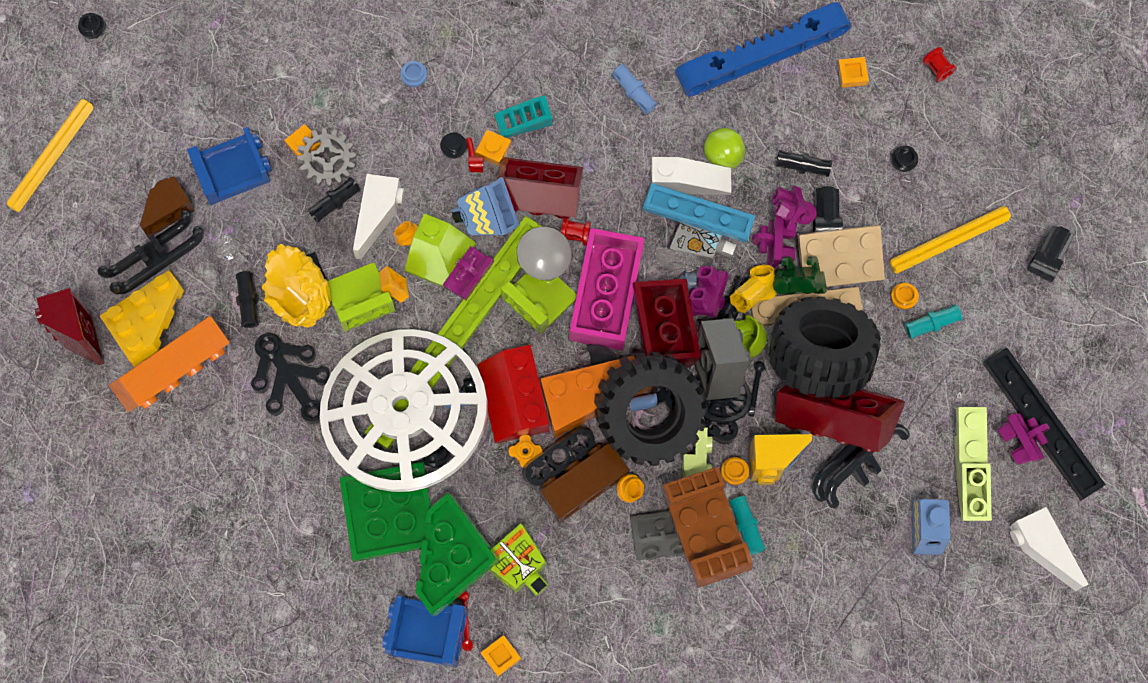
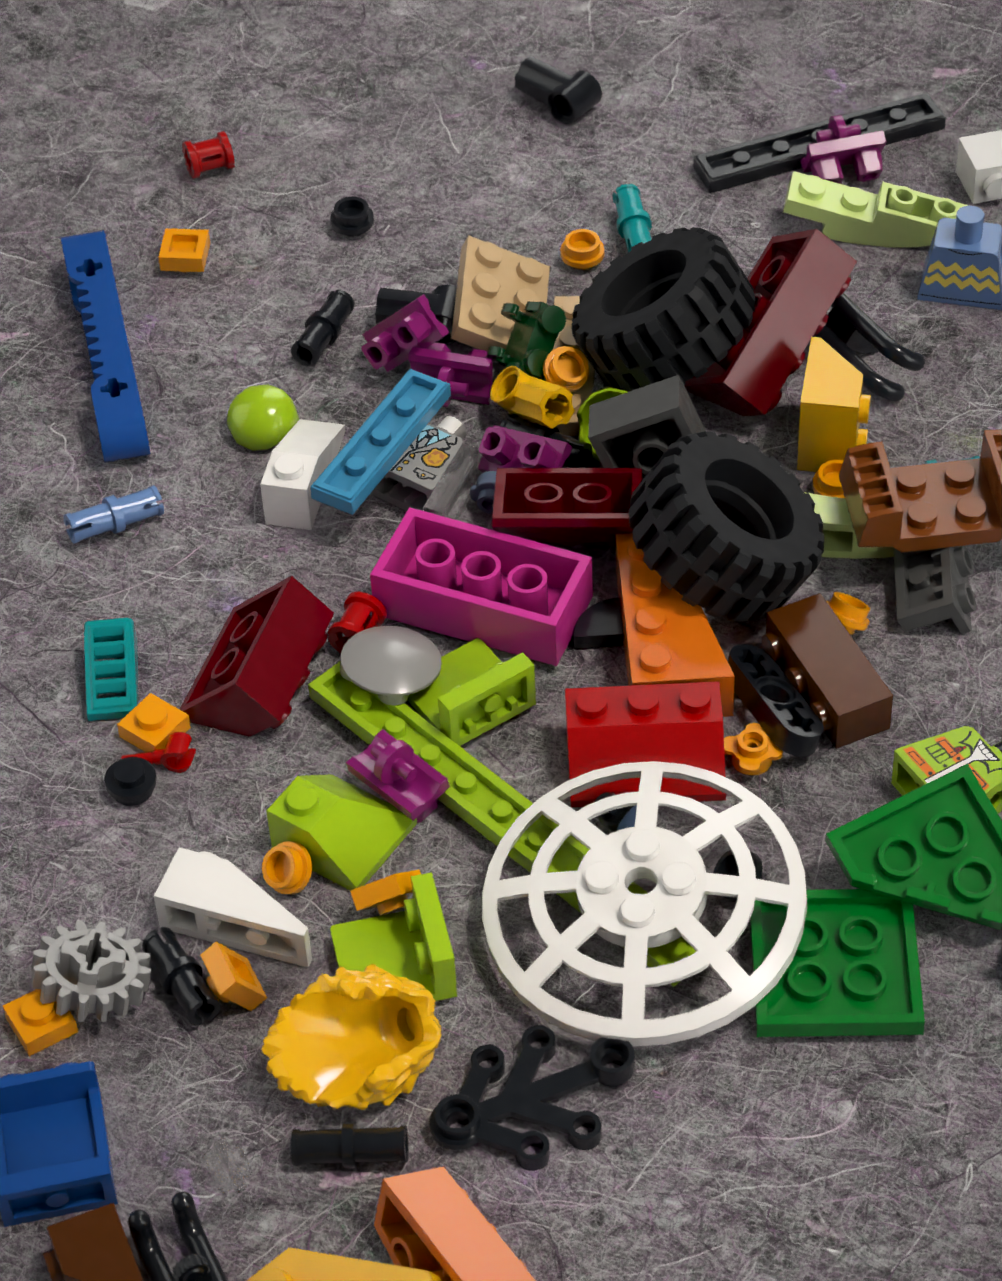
camera: 75 degrees left, 25 degrees down
medium blue torso [452,177,520,235] -> none
yellow axle [889,206,1011,274] -> none
none -> light orange plate [200,942,267,1011]
none -> light orange plate [543,346,589,392]

